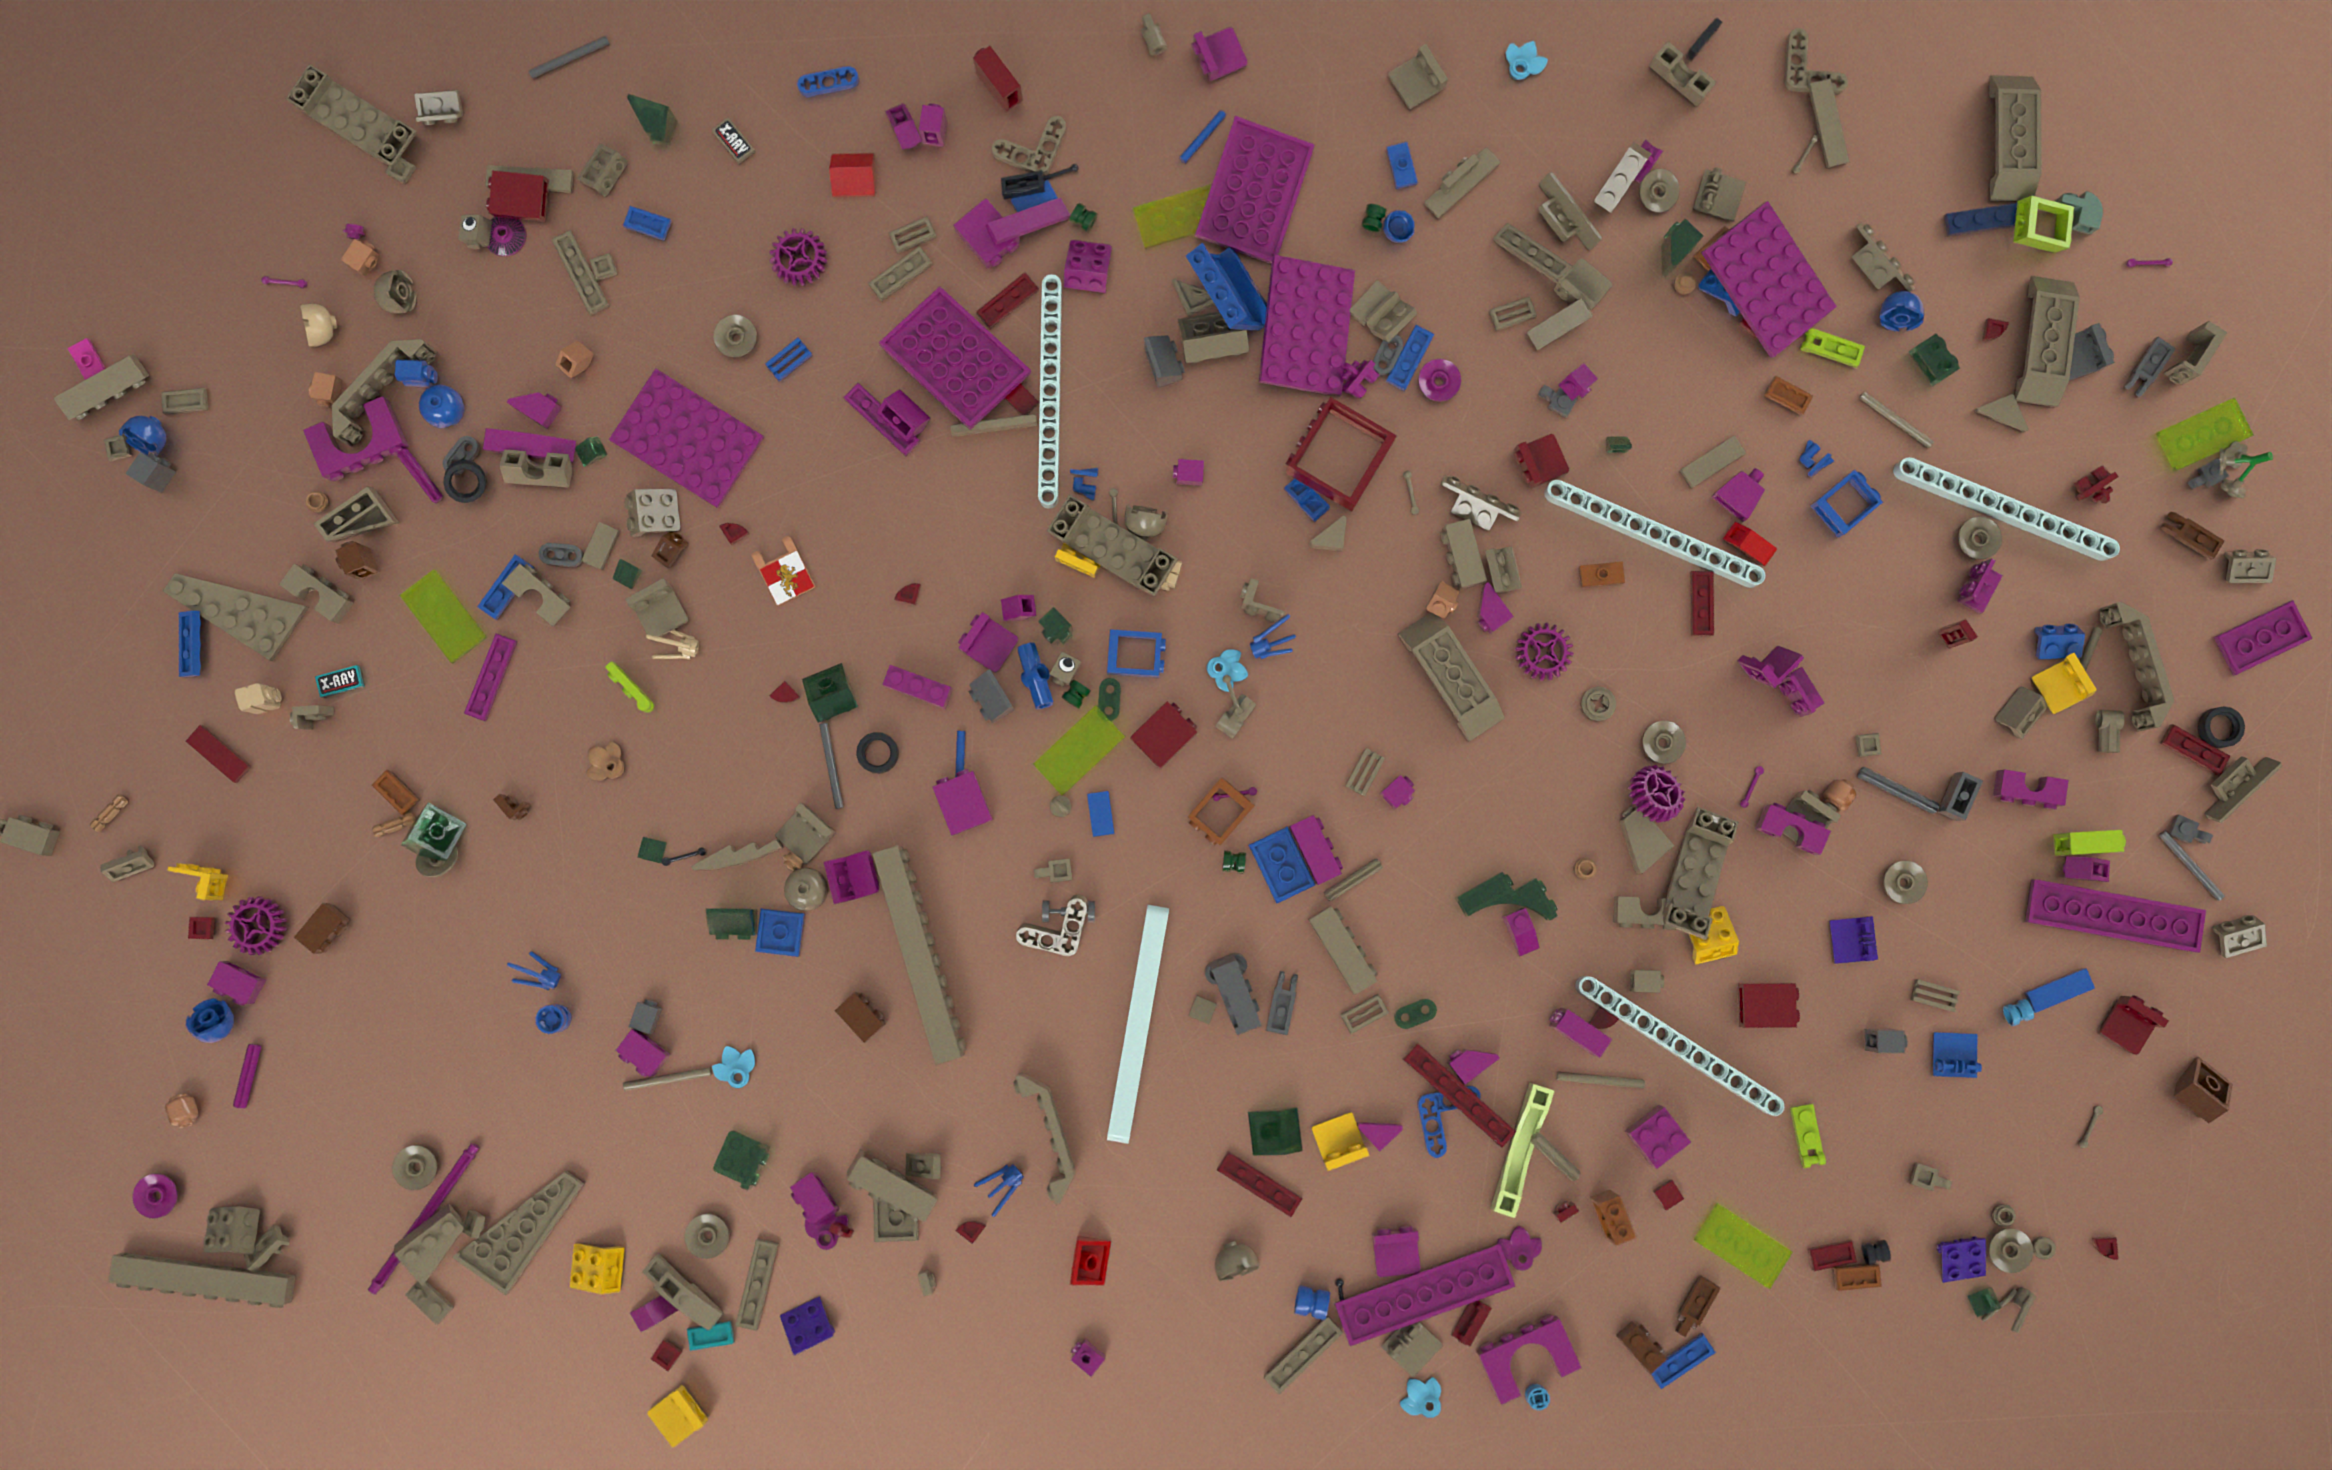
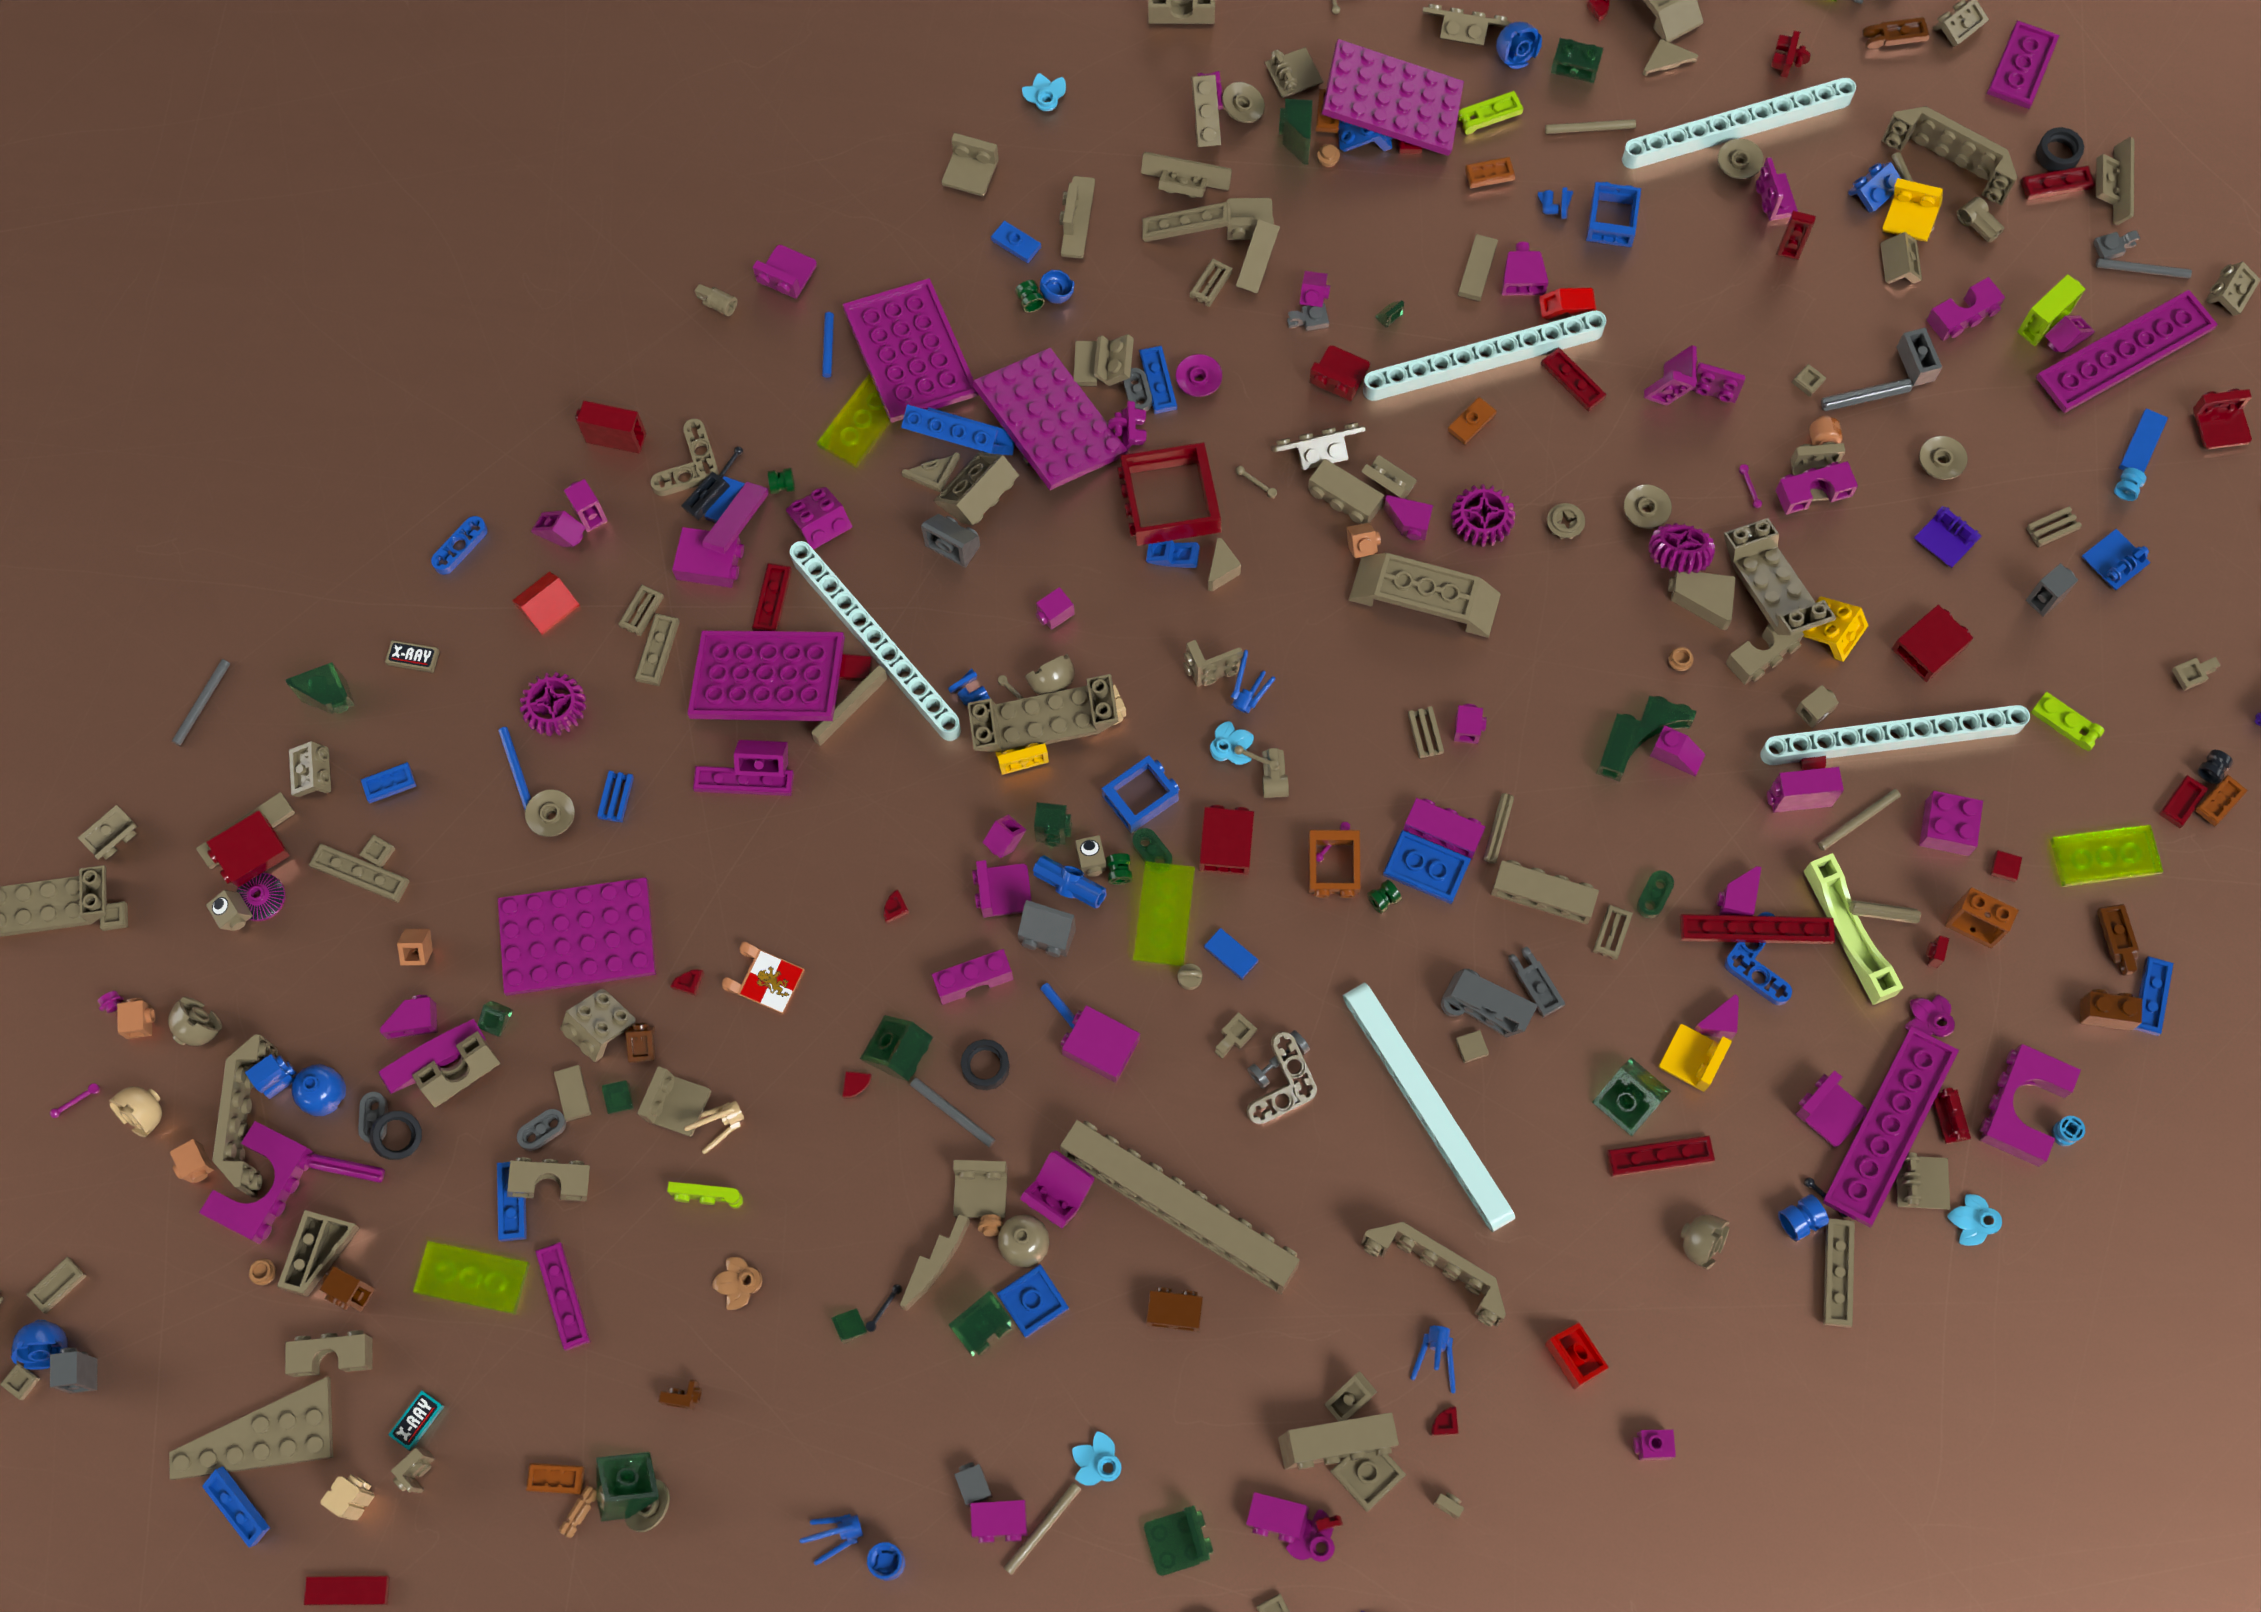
camera: 35 degrees left, 15 degrees down
none -> blue bar [498,727,531,810]

